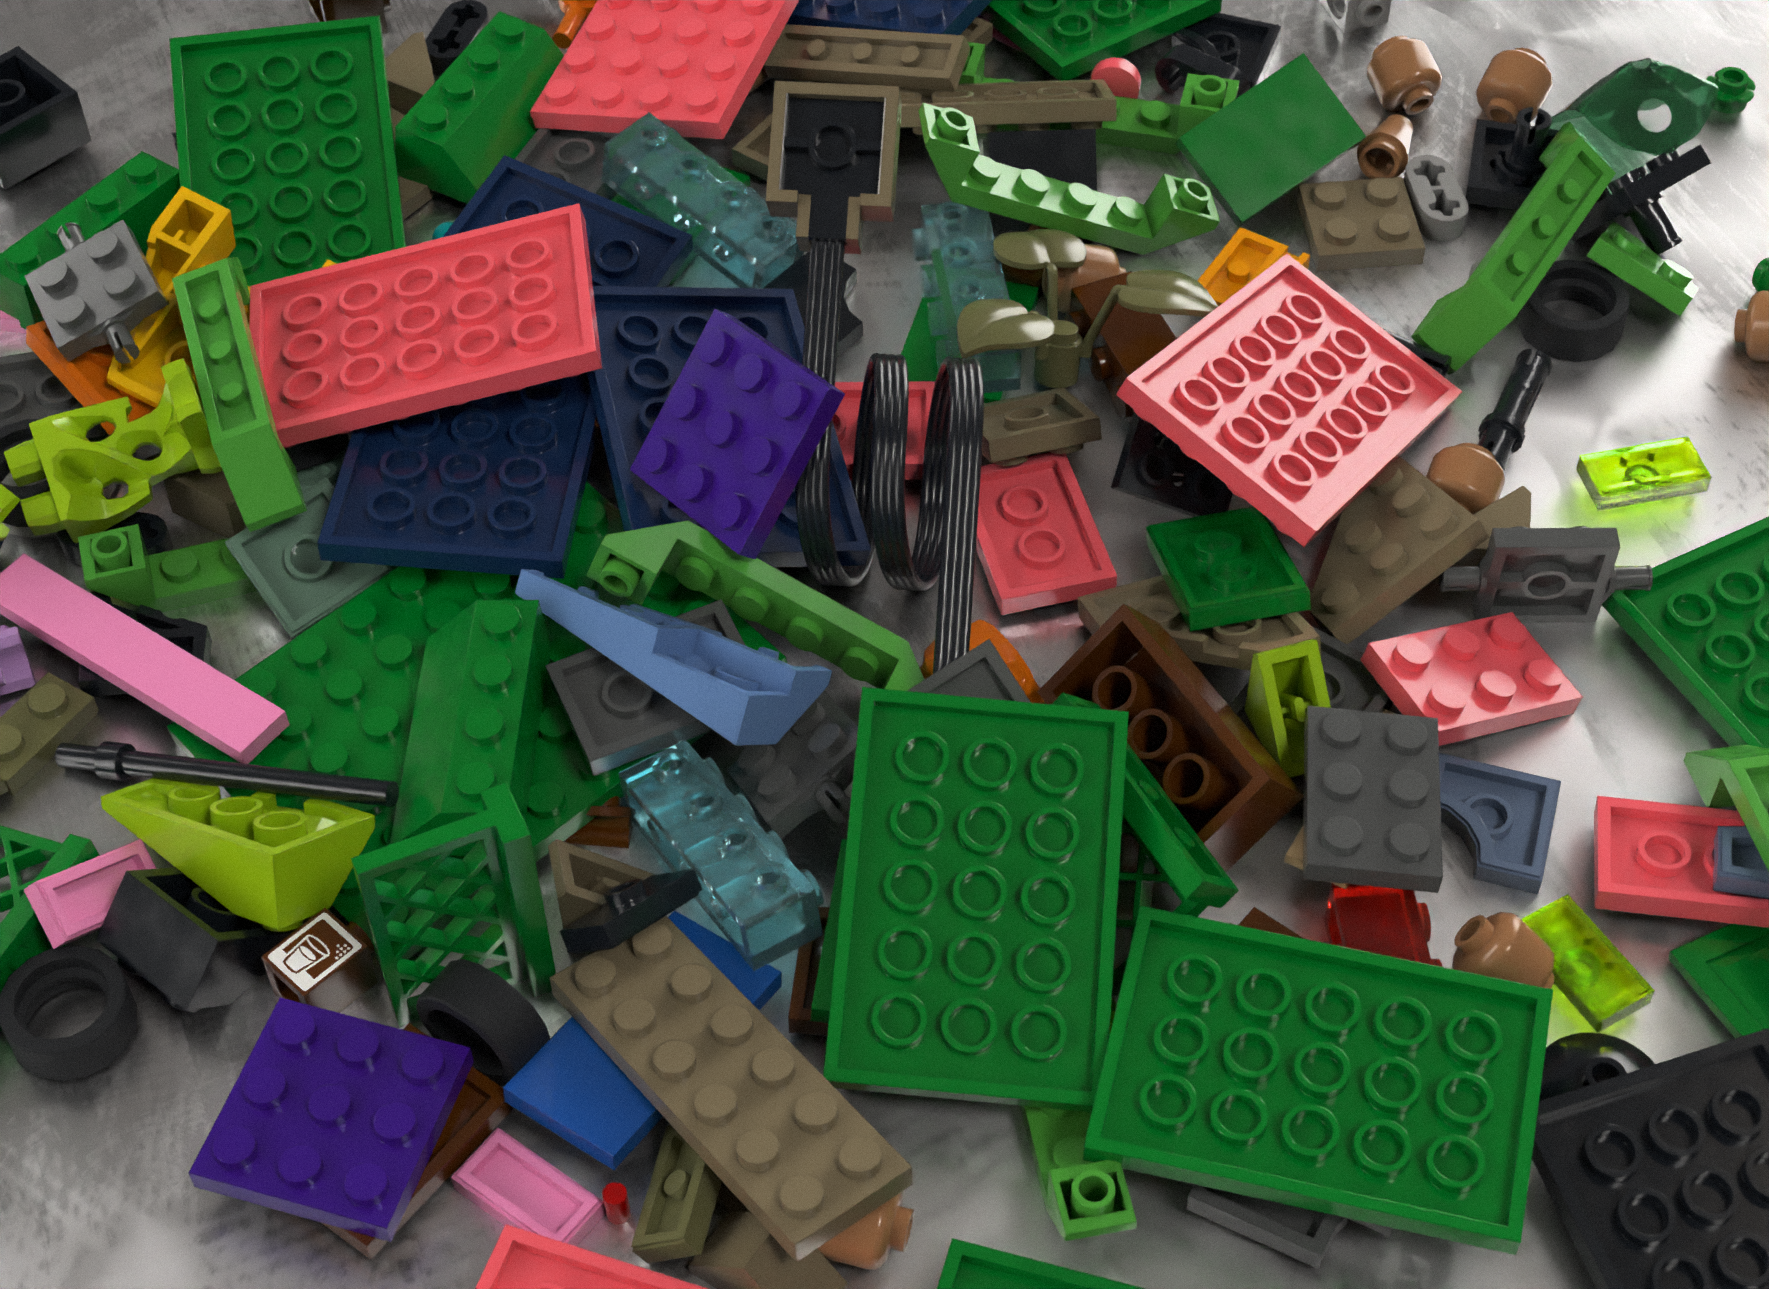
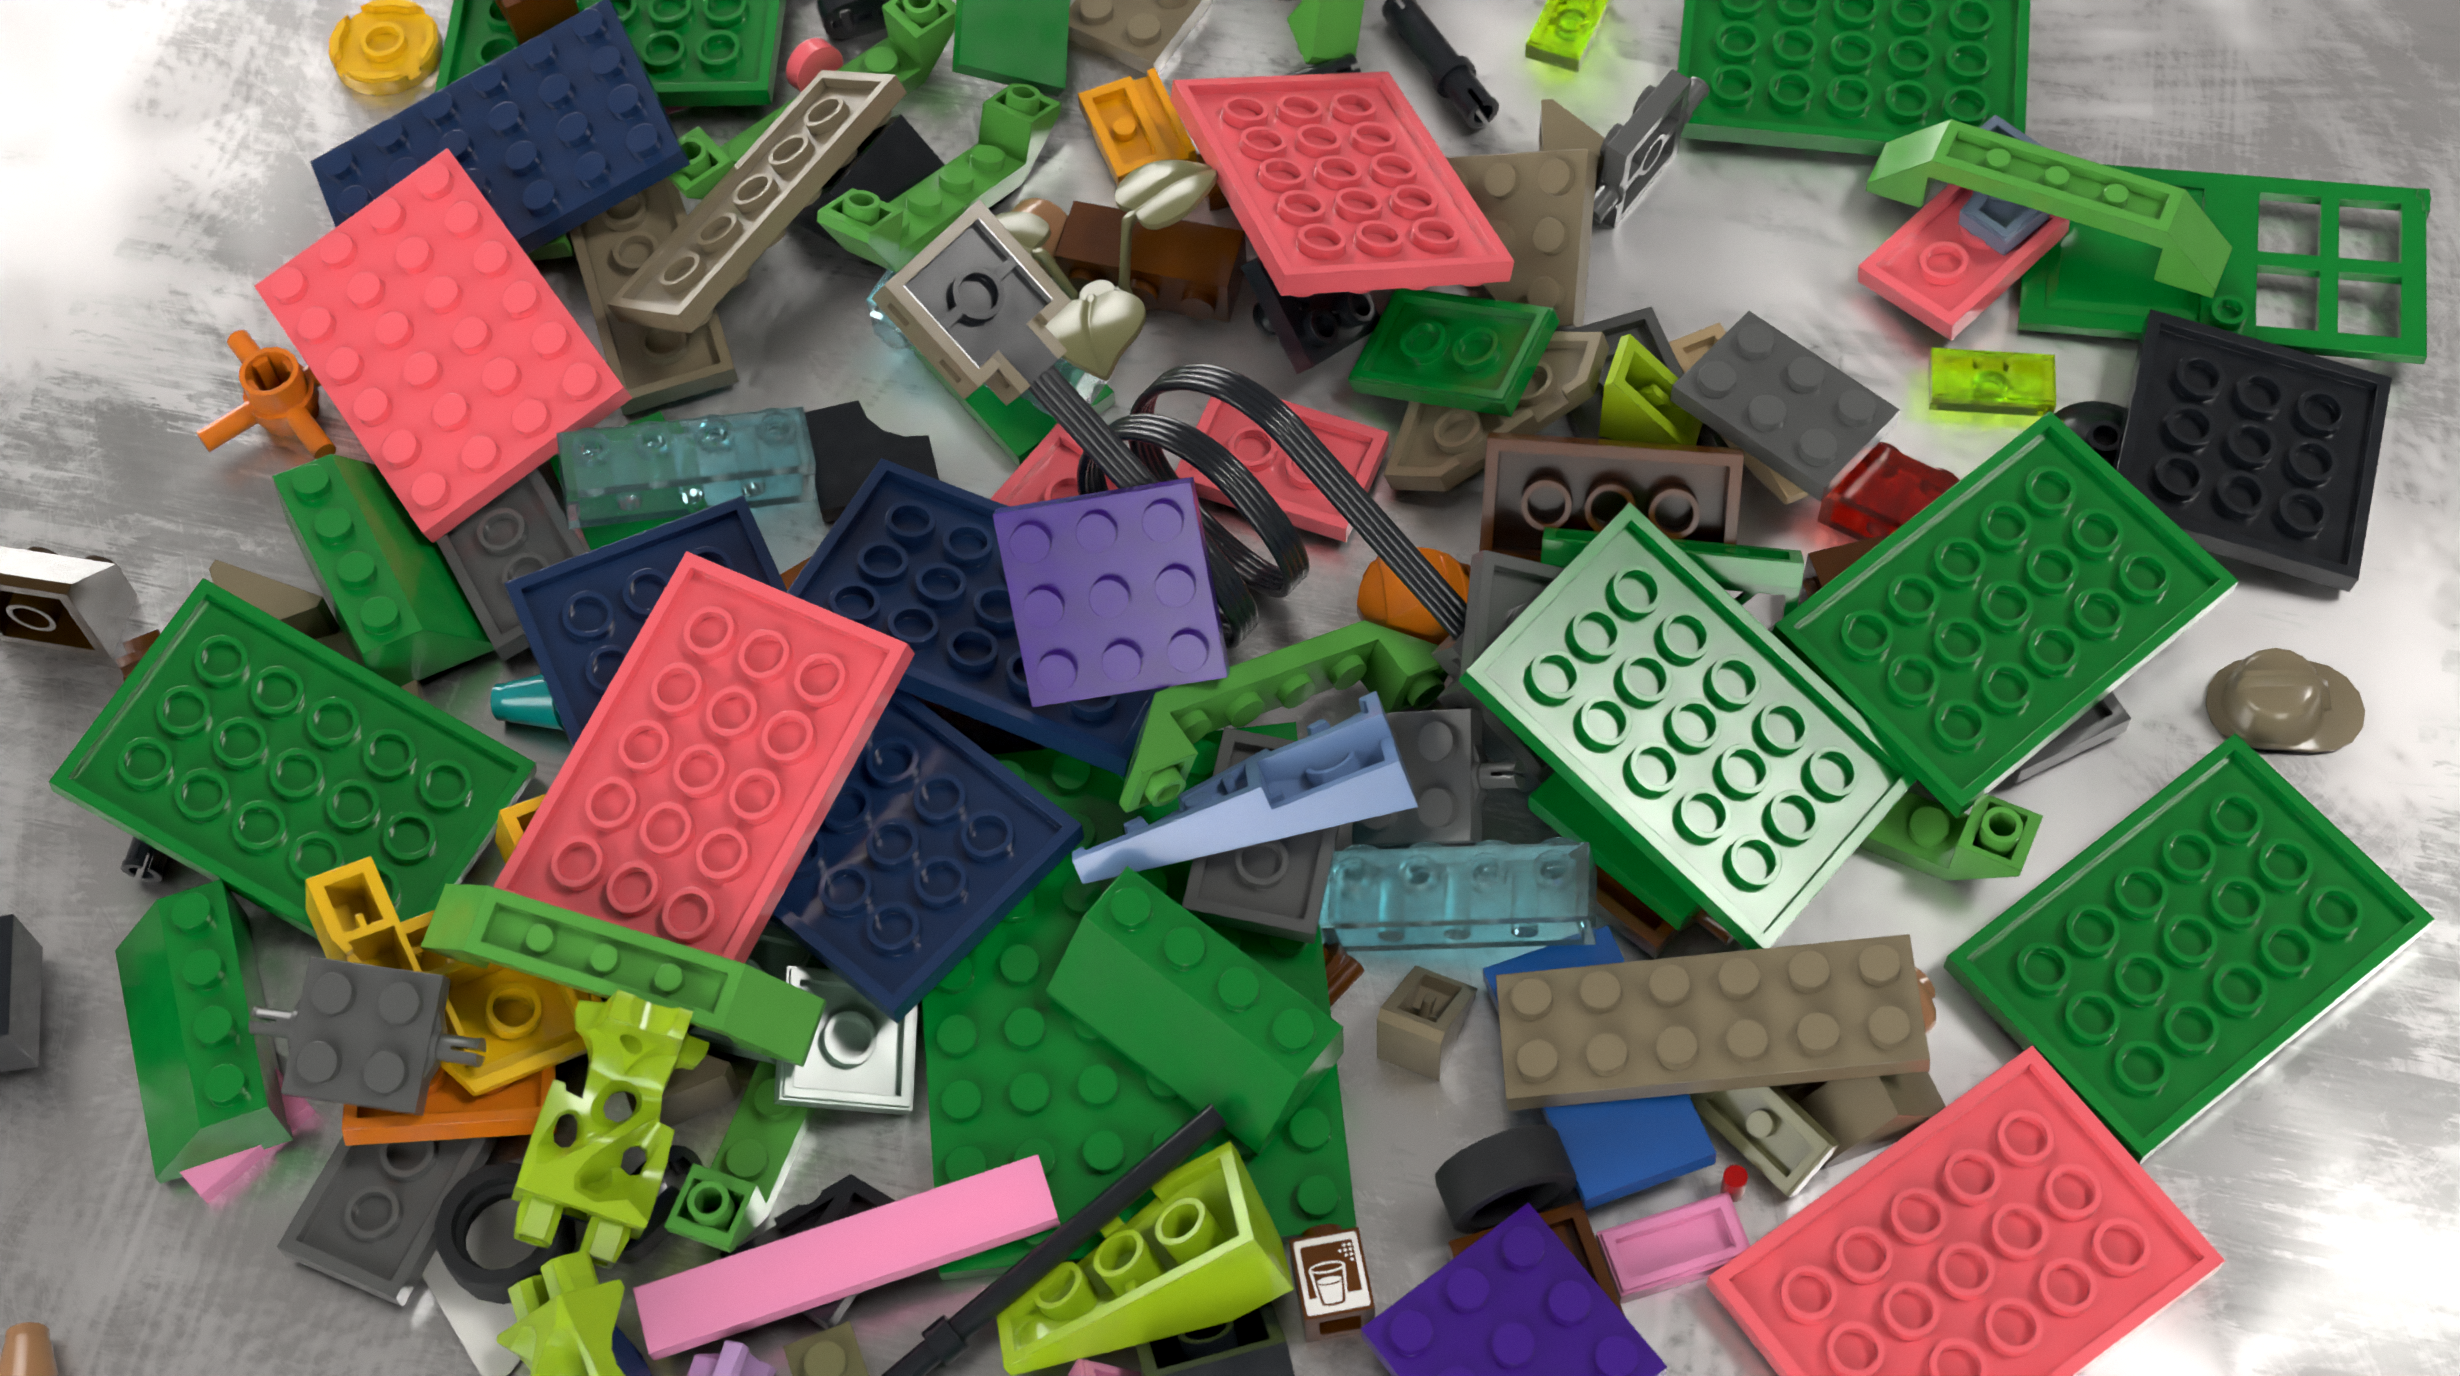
camera: 50 degrees left, 10 degrees up
green fence [351,782,556,1027] -> none
black beam [425,0,489,77] -> none
black plate [560,869,702,954] -> none
dark tan plate [763,24,971,91] -> none
dark tan plate [982,387,1102,466] -> none
coral plate [1360,612,1583,746] -> none
medium nougat head [1426,443,1505,514] -> none
sand blue tile [1439,753,1561,894] -> none
medium nougat head [1452,912,1555,989] -> none

